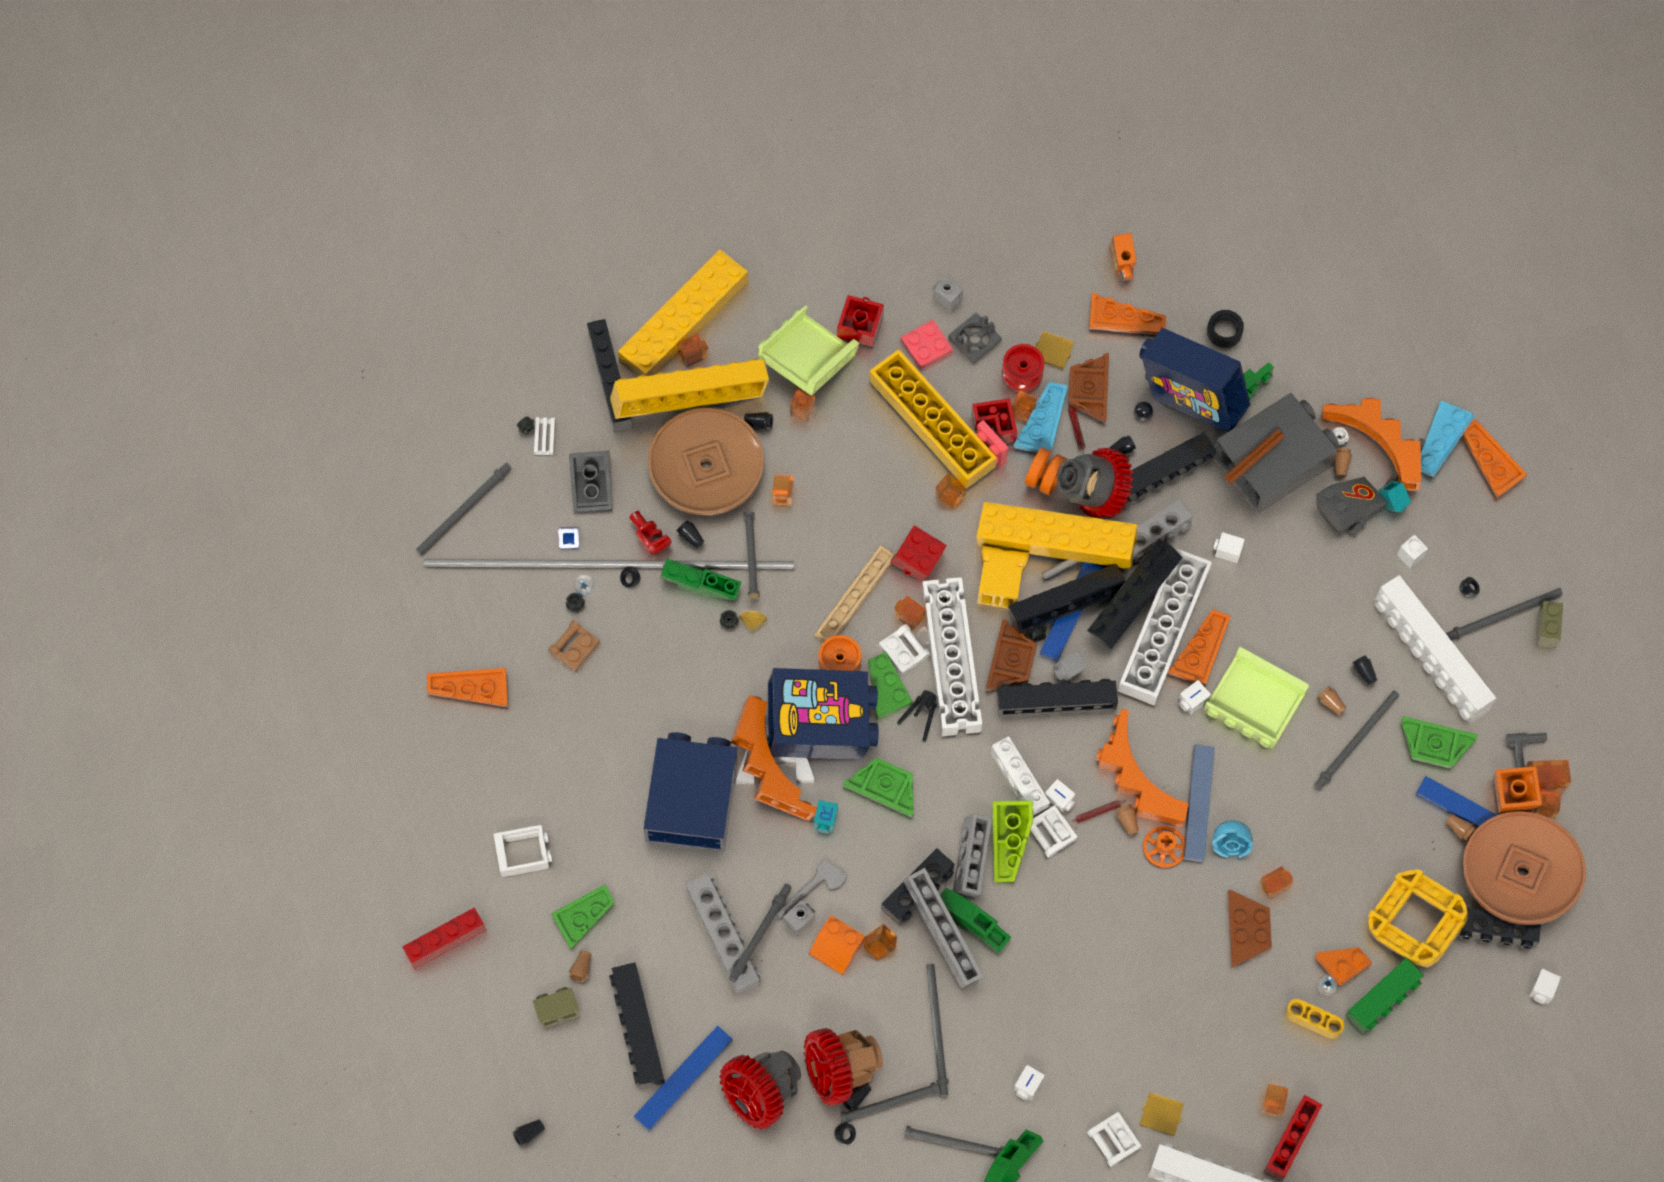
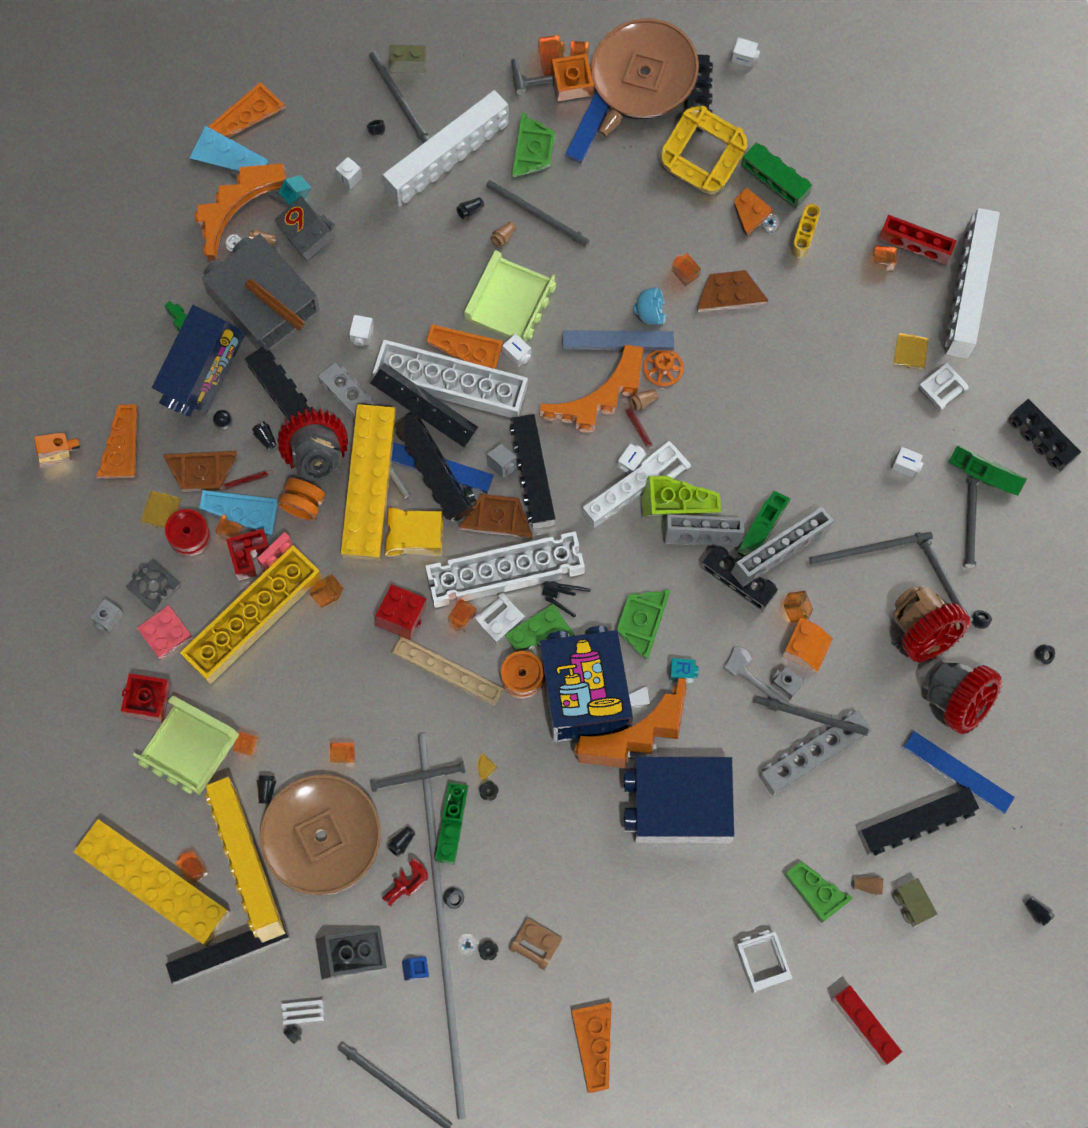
camera: 100 degrees left, 5 degrees up
black tyre [1207,310,1244,348] -> none

